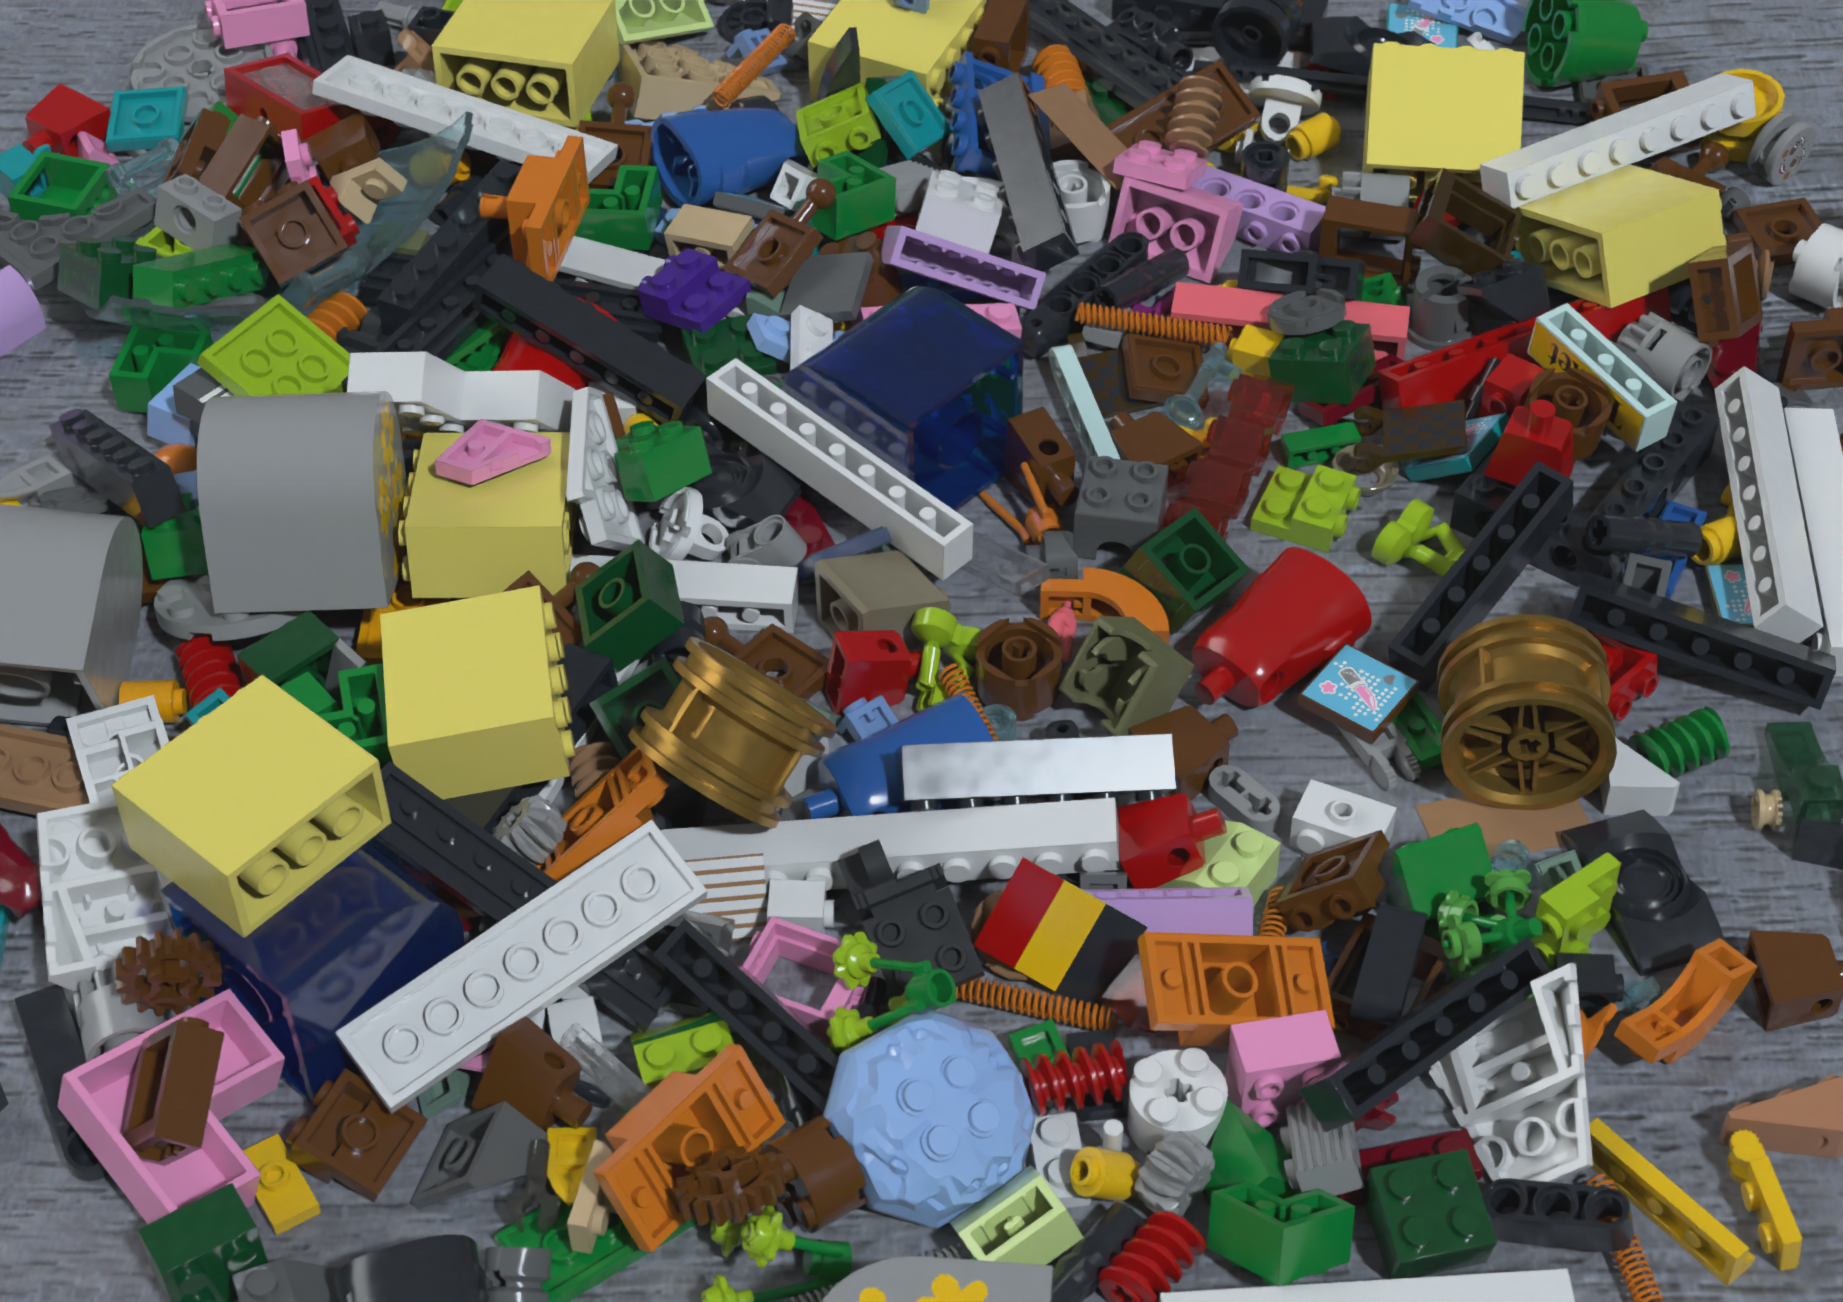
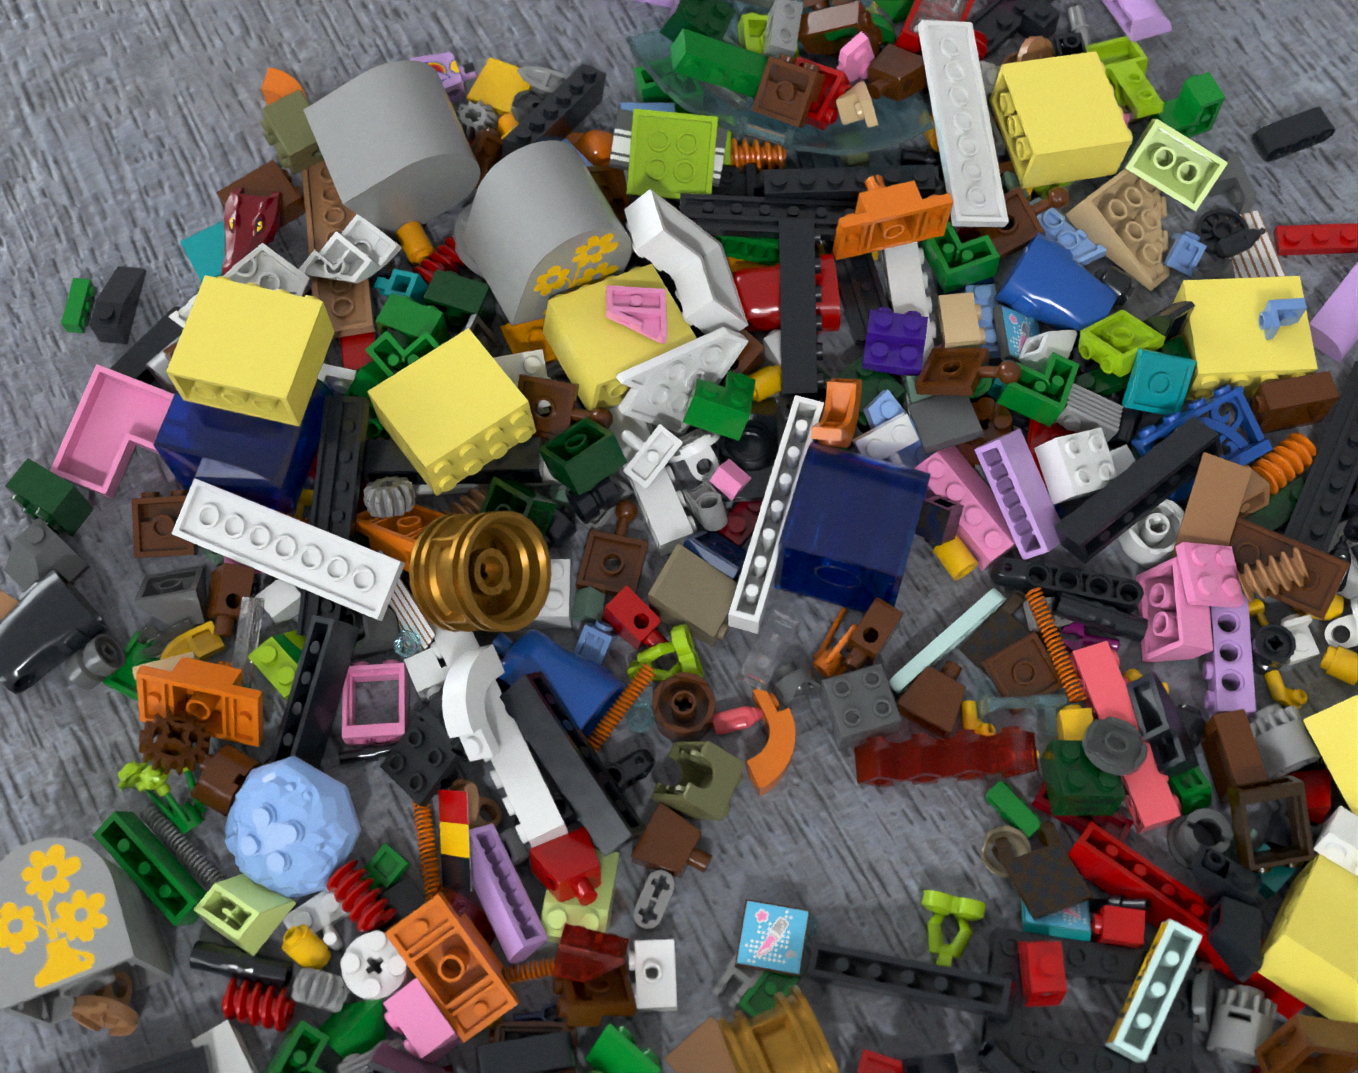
camera: 65 degrees right, 20 degrees up
reddish brown window [122,1017,225,1166] -> none
yellow plate [242,1133,321,1236] -> none
orange piece [713,24,796,107] -> none
plant [827,931,956,1054] -> none
dark green brick [1120,507,1250,634] -> none
red torso [1192,547,1372,707] -> none
lime plate [1250,465,1361,553] -> none
reddish brown brick [1523,368,1612,465] -> none
none -> clear light blue hinge [394,630,421,657]
none -> white arch [442,644,505,761]
none -> clear red slope [552,923,629,983]
none -> white plate [621,424,683,489]
none -> bright pink slope [709,459,752,501]
none -> orange arch [811,378,862,448]
none -> black slope [1207,896,1265,982]

